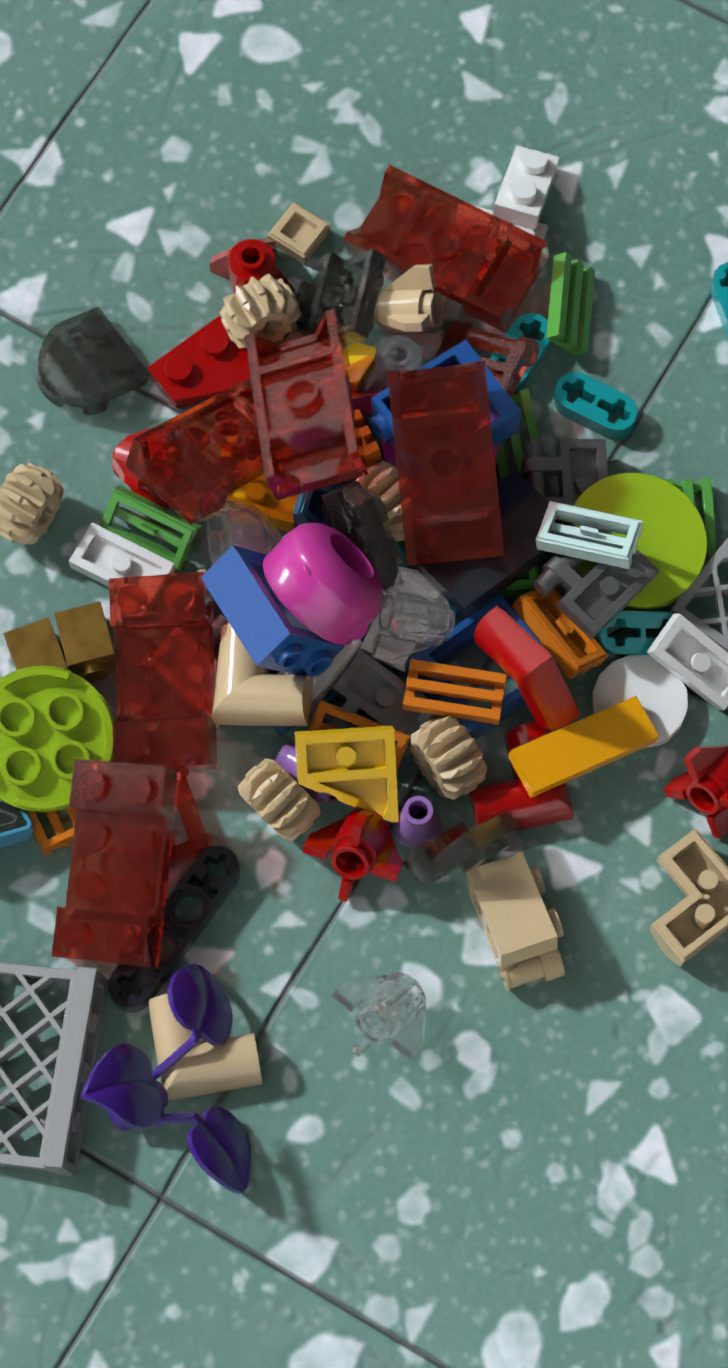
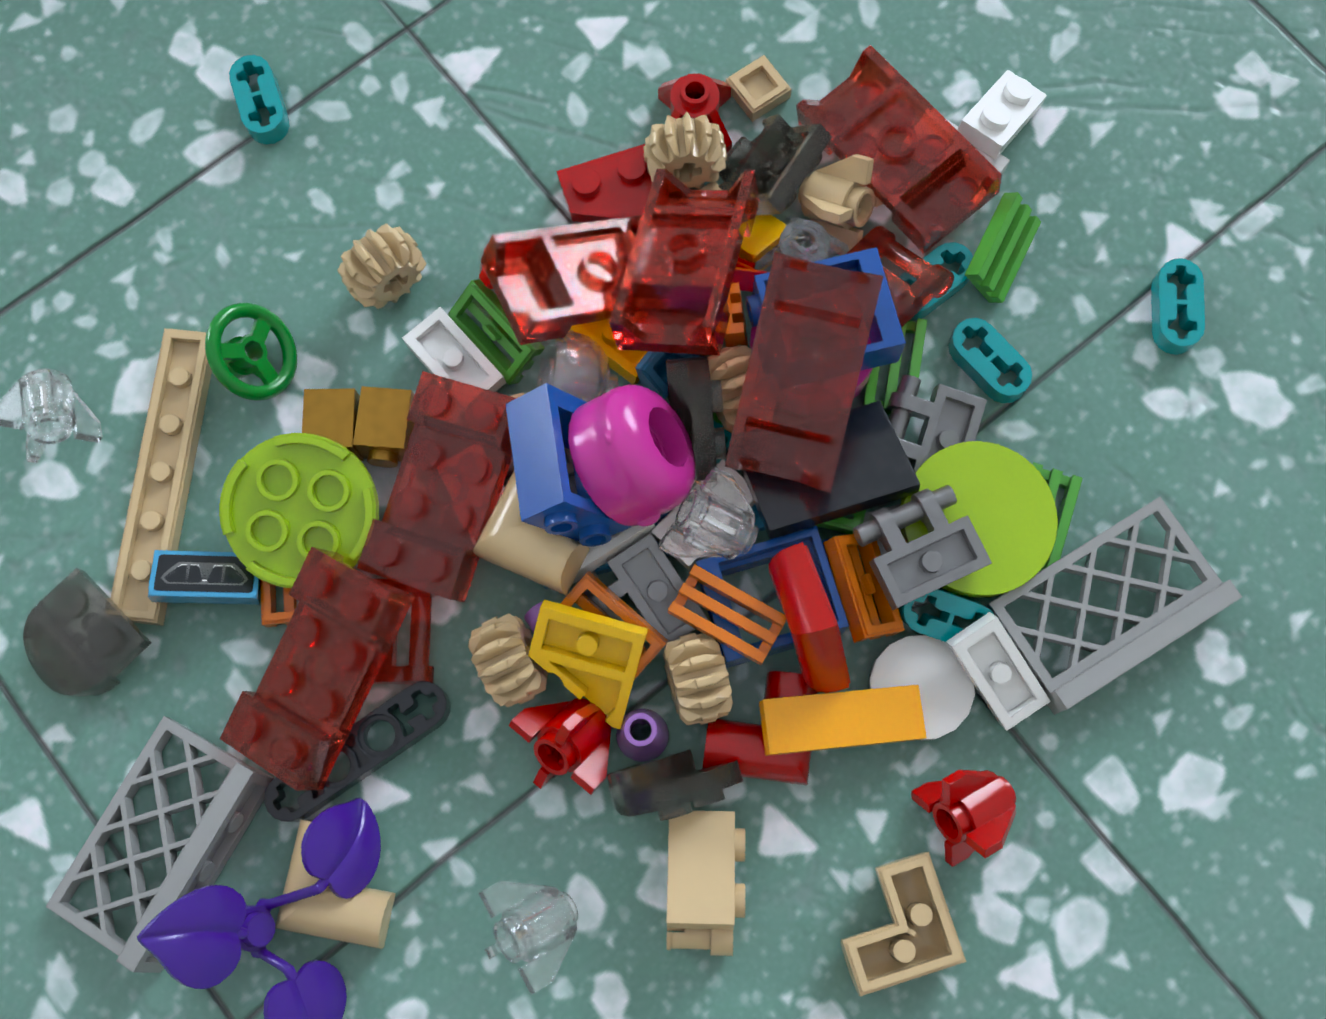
camera: 25 degrees right, 5 degrees up
clear smoke slope [34,307,150,415] -> none
light aqua tile [536,501,643,570] -> none

